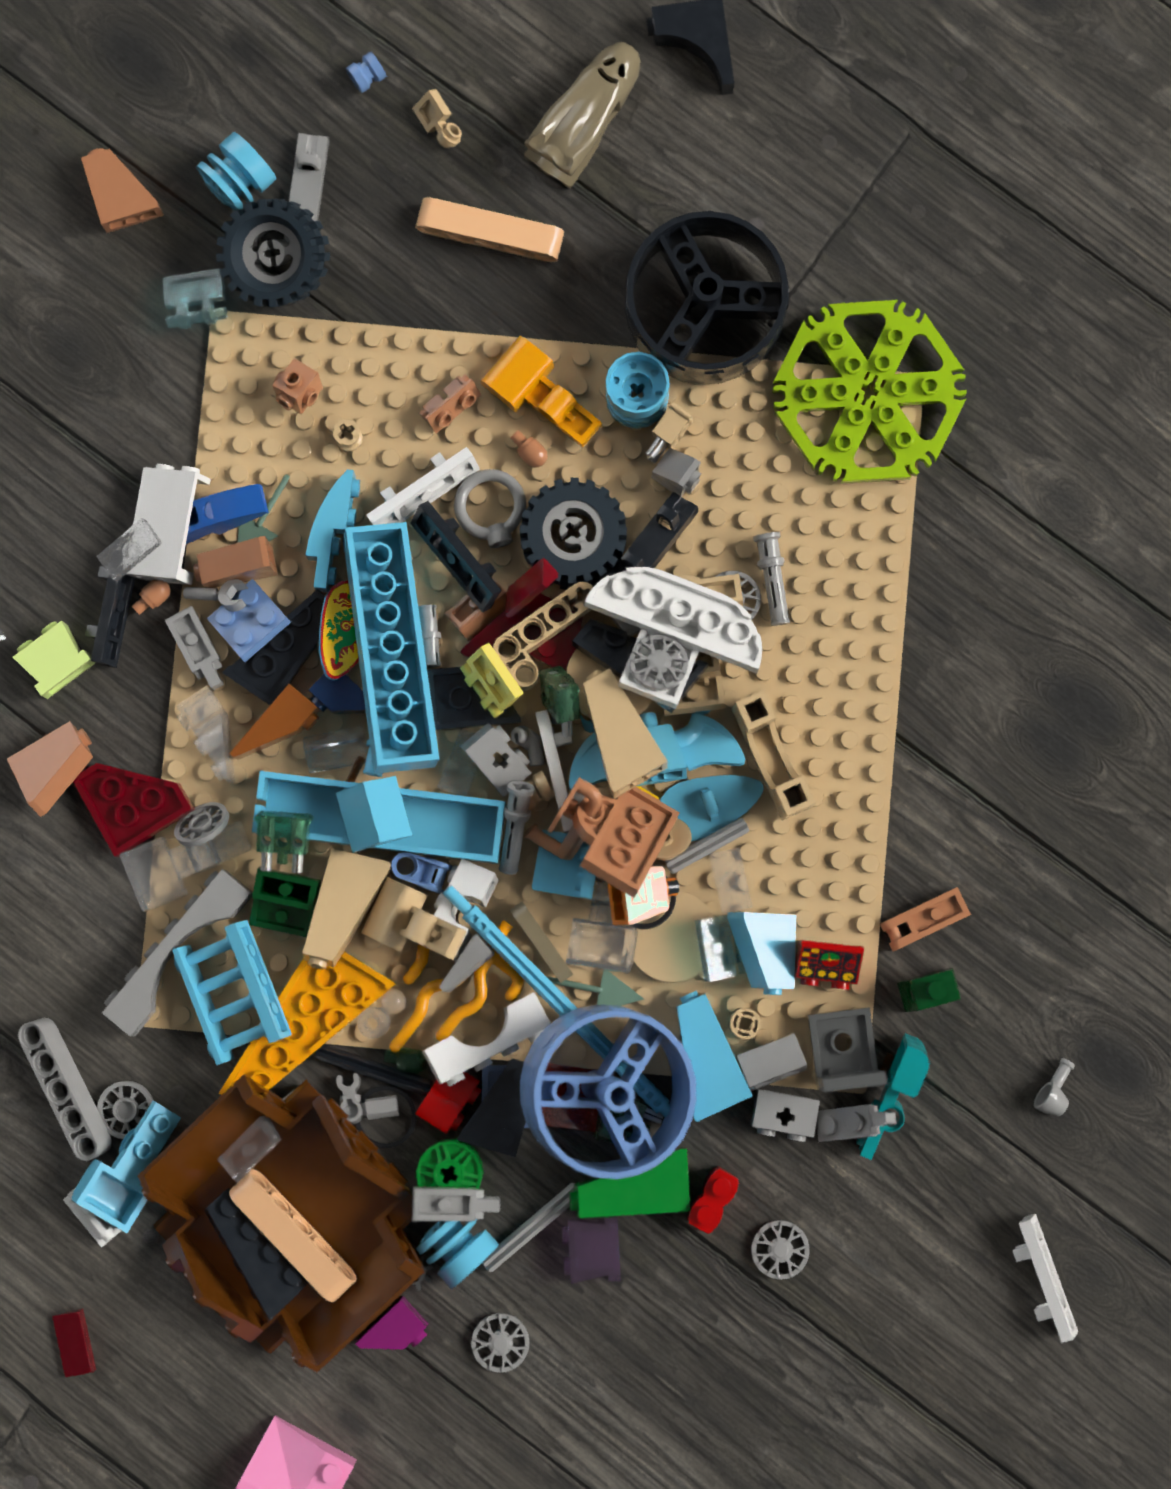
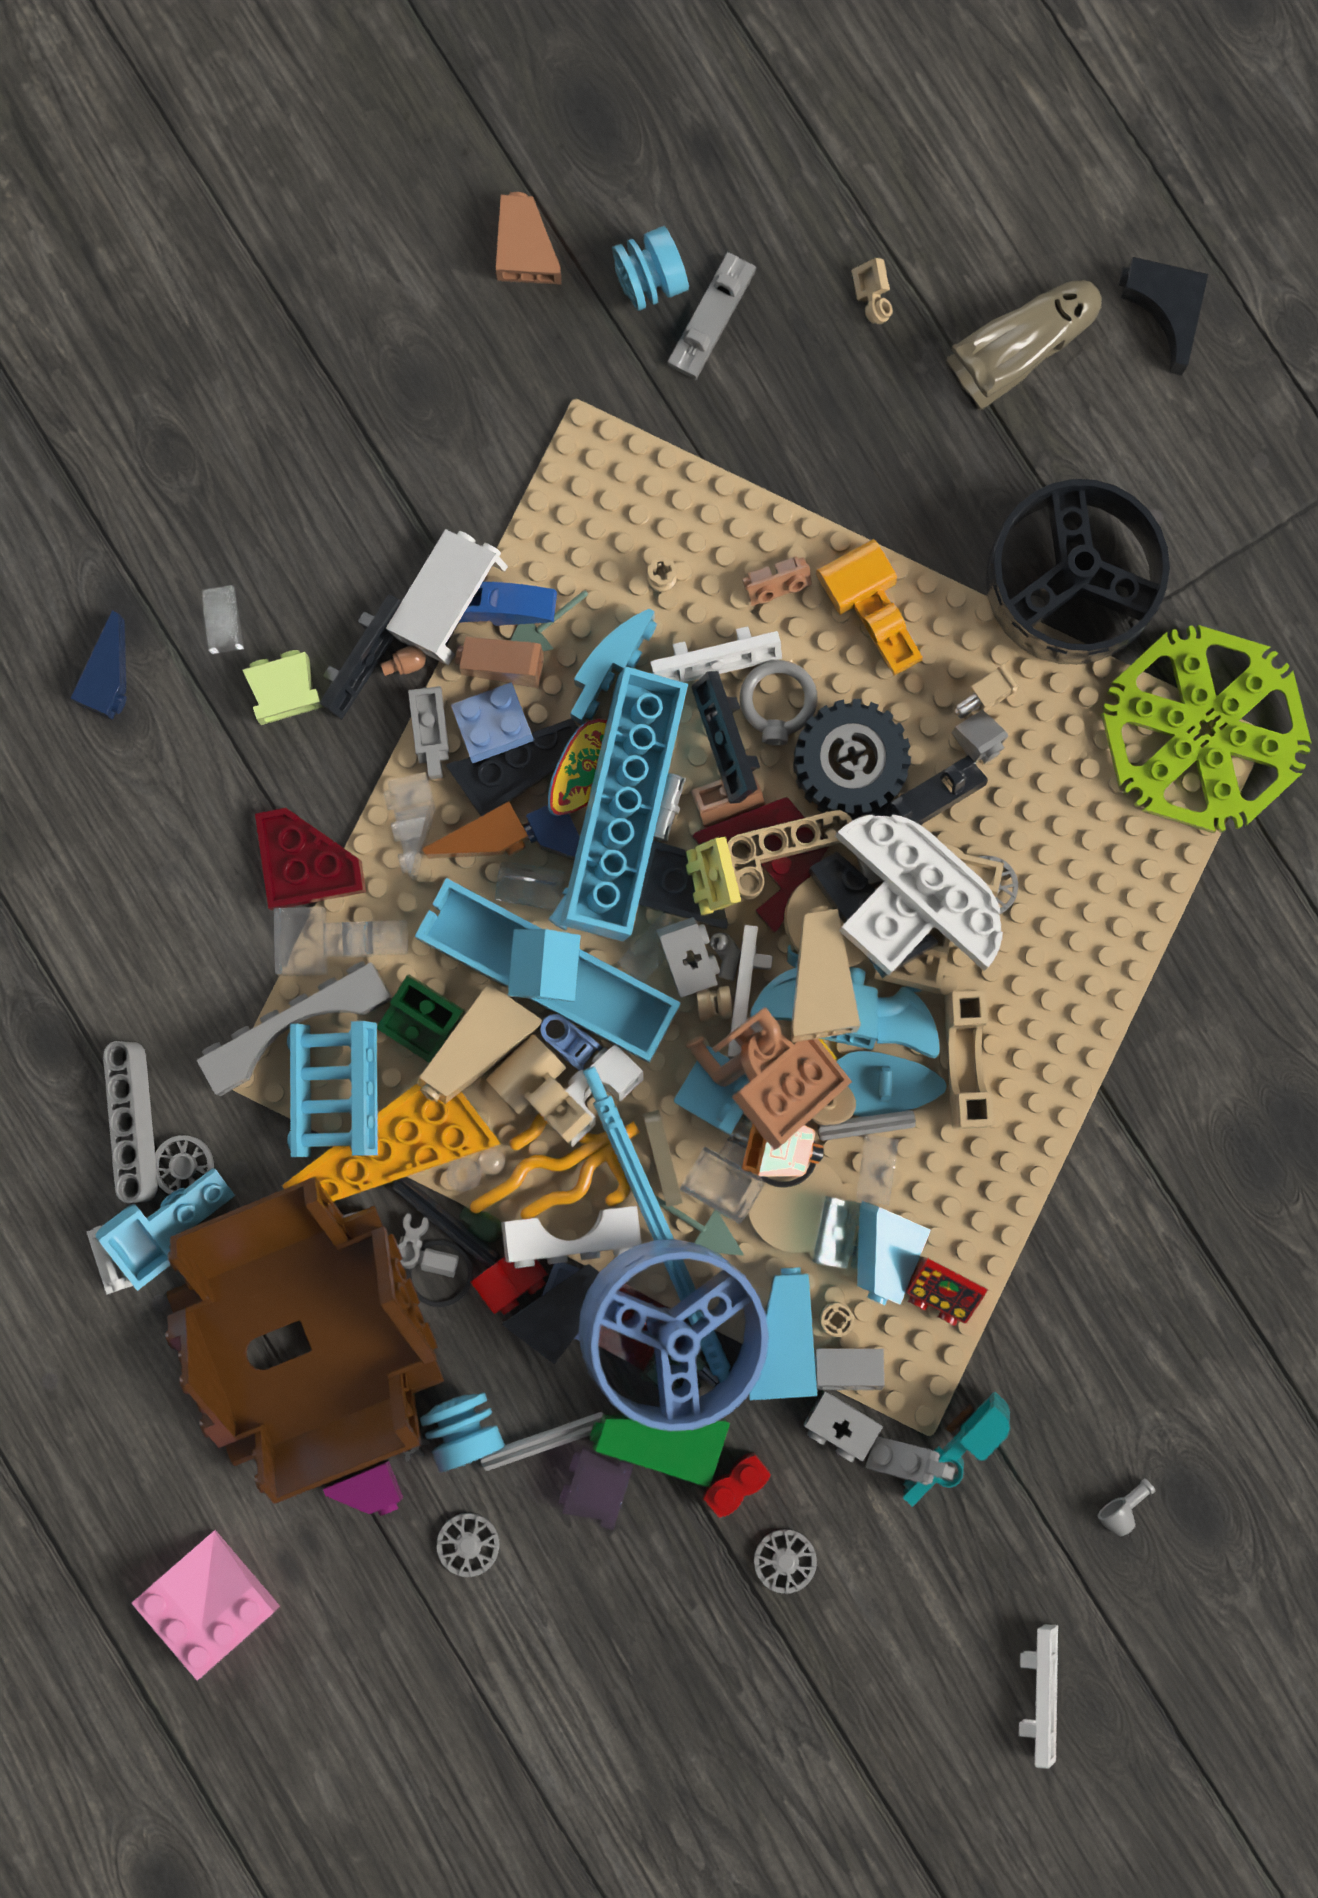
camera: 20 degrees right, 0 degrees up
nougat slope [7,721,93,817] -> none
dark red slope [52,1309,96,1378] -> none
clear plate [96,518,162,581] -> none
clear light blue plate [163,268,227,329] -> none
light grey wheel [174,802,229,847] -> none
light grey piece [183,579,248,612] -> none
black wing [204,1187,309,1323] -> none
black wheel [216,199,330,307] -> none
clear slope [217,1116,281,1183] -> none
light nougat beam [229,1169,357,1302] -> none
clear green piece [254,810,313,874] -> none
nougat brick [273,358,323,414] -> none
medium blue wheel [346,51,387,93] -> none
reddish brown leg [346,756,366,782] -> none
light grey hinge [412,1187,500,1221] -> none
light nougat beam [416,197,564,262] -> none
green wheel [416,1138,484,1189] -> none
light grey slope [440,933,495,993] -> none
light grey pin [499,781,535,875] -> none
dark red slope [505,558,559,618] -> none
nougat cylinder [510,430,548,468] -> none
clear green piece [539,665,580,738] -> none
medium azure wheel [605,352,670,429] -> none
light grey wheel [630,635,688,691] -> none
light grey pin [753,532,791,626] -> none
dark grey bracket [808,1008,887,1092] -> none
nougat plate [880,887,971,951] -> none
dark green torso [897,968,961,1012] -> none

